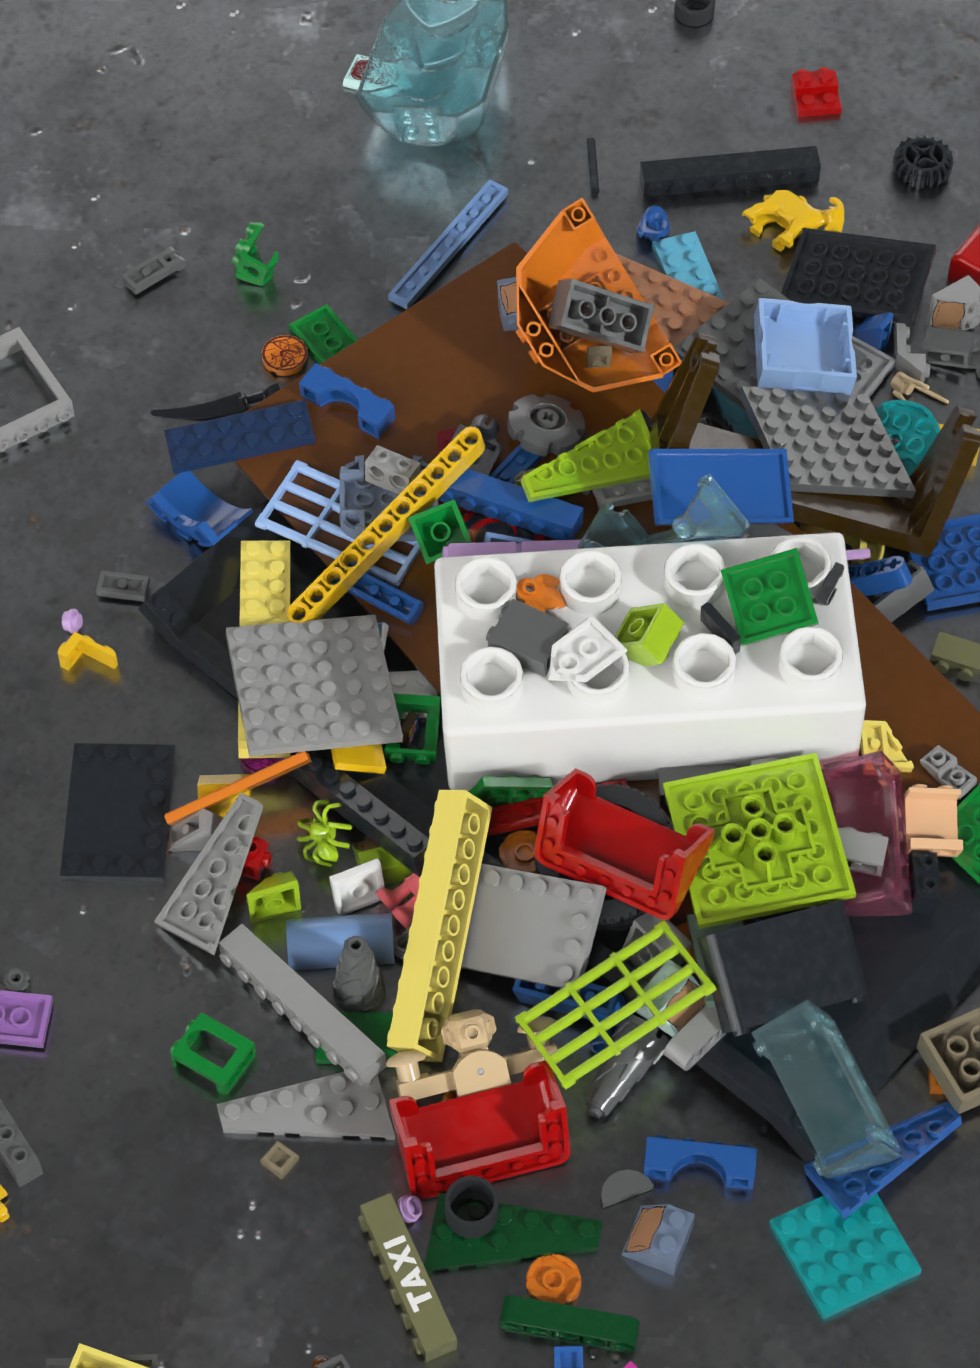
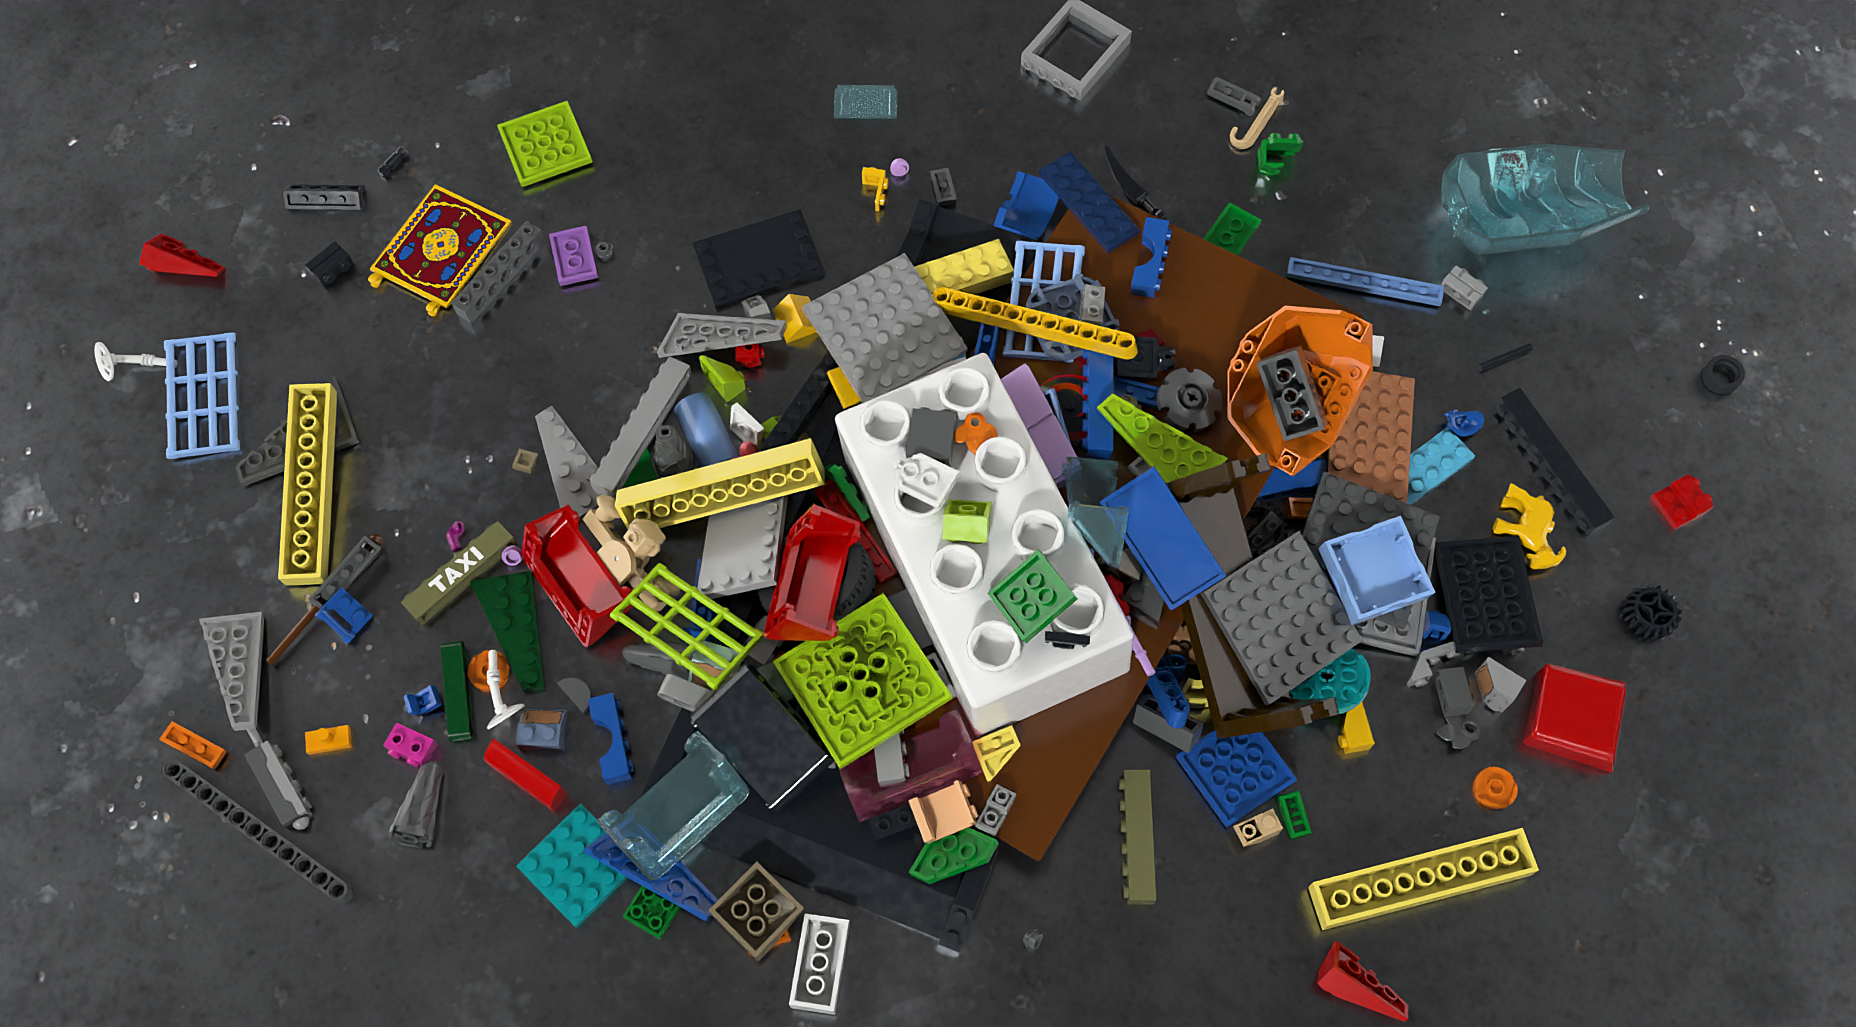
camera: 70 degrees right, 10 degrees up
orange tile [164,751,312,826] -> none
green panel [170,1012,256,1096] -> none
orange tile [262,335,308,376] -> none
lime animal [296,800,352,867] -> none
green slope [408,499,473,564] -> none
black piece [445,1176,498,1238] -> none
dark tan tile [585,346,612,368] -> none
black tile [700,602,741,654] -> none
tan plant [890,372,949,404] -> none
none -> magenta arm [446,521,465,552]
none -> red brick [484,738,568,812]
none -> white dish [487,650,525,730]
none -> green tile [622,886,681,940]
none -> tan piece [1230,87,1284,149]
none -> light grey brick [1441,266,1488,311]

